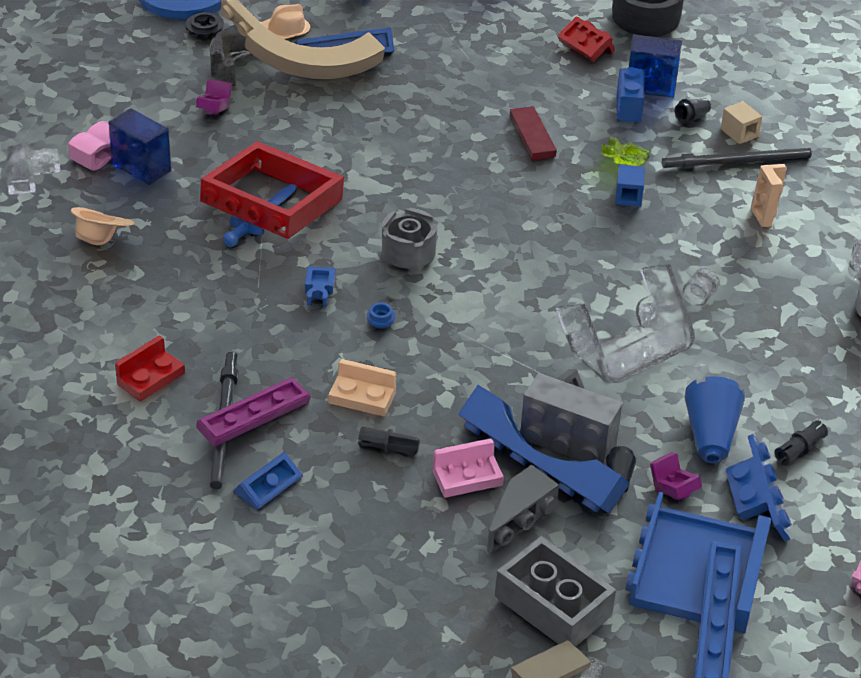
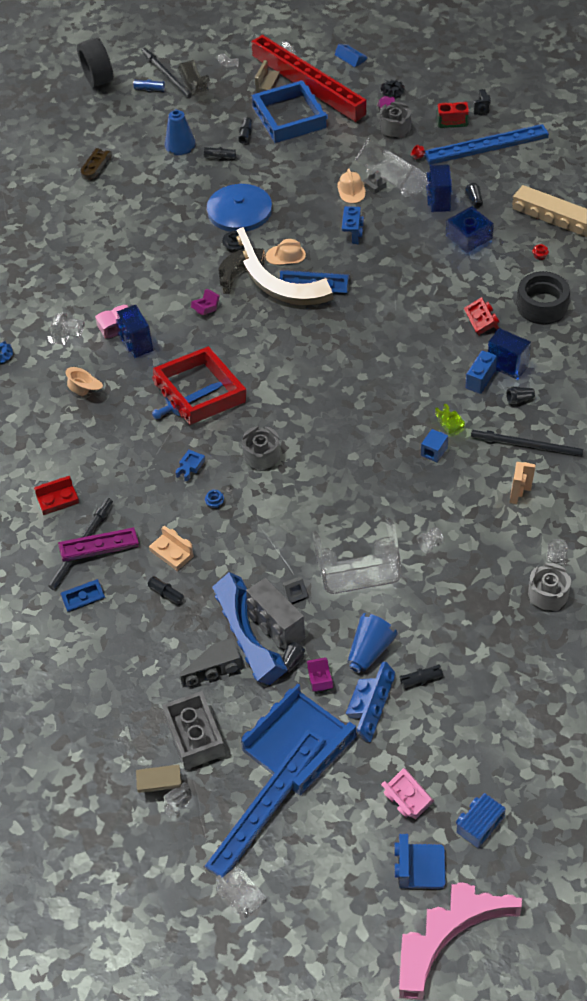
camera: 30 degrees right, 10 degrees up
bright pink bracket [433,439,504,498] -> none
dark red tile [509,106,557,161] -> none
tan brick [720,101,763,144] -> none

